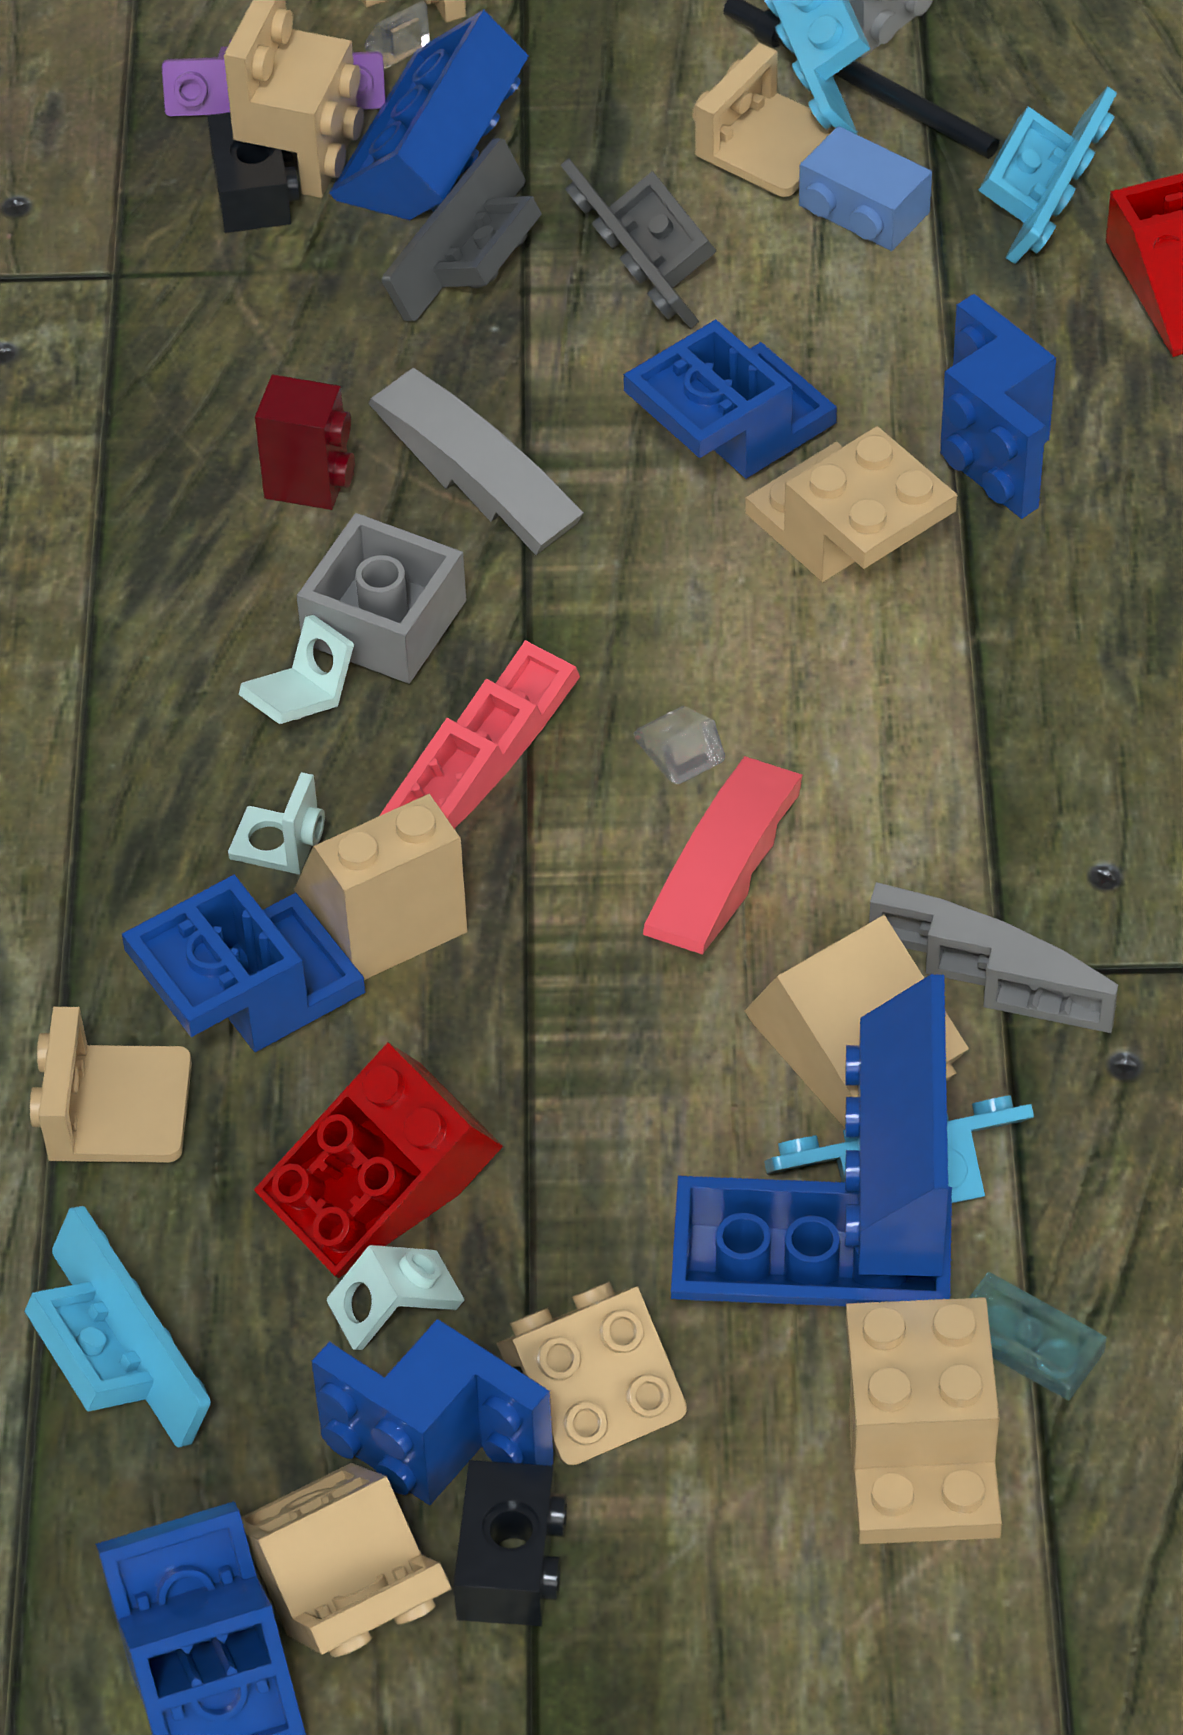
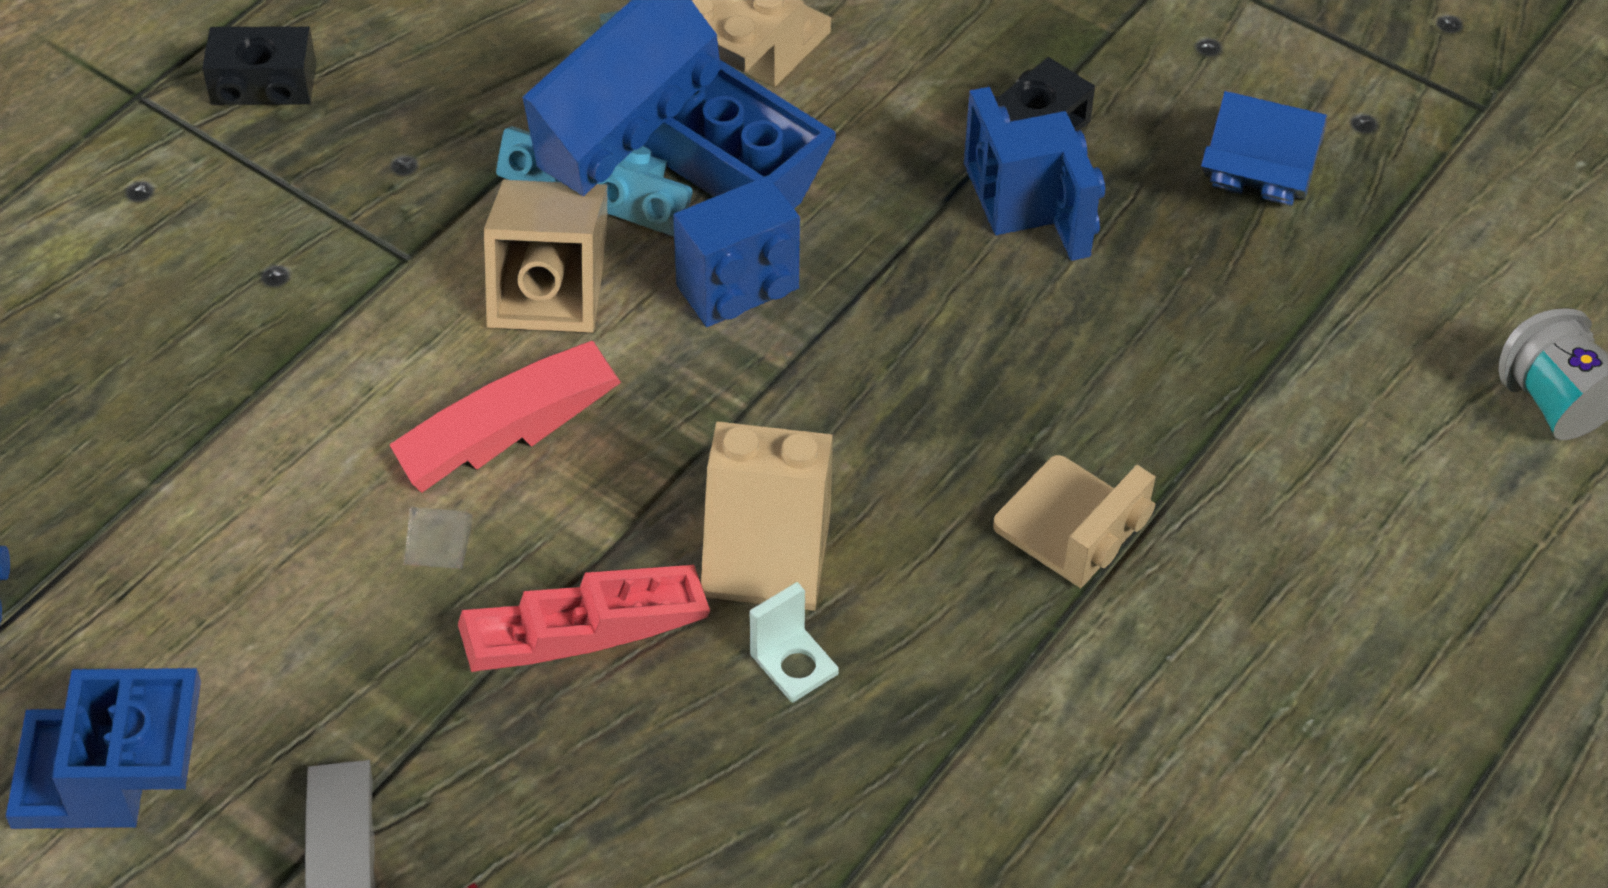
camera: 145 degrees left, 0 degrees up
medium azure bracket [24,1206,210,1447] -> none
blue bracket [122,874,365,1053] -> none
light aqua bracket [239,615,354,724] -> none
tan bracket [241,1463,451,1657] -> none
red slope [254,1042,503,1278] -> none
light grey brick [297,513,466,684] -> none
light aqua bracket [327,1245,464,1350] -> none
tan bracket [497,1281,687,1465] -> none
tan bracket [745,426,957,582] -> none
light grey slope [869,882,1118,1033] -> none
none -> blue brick [673,175,800,328]

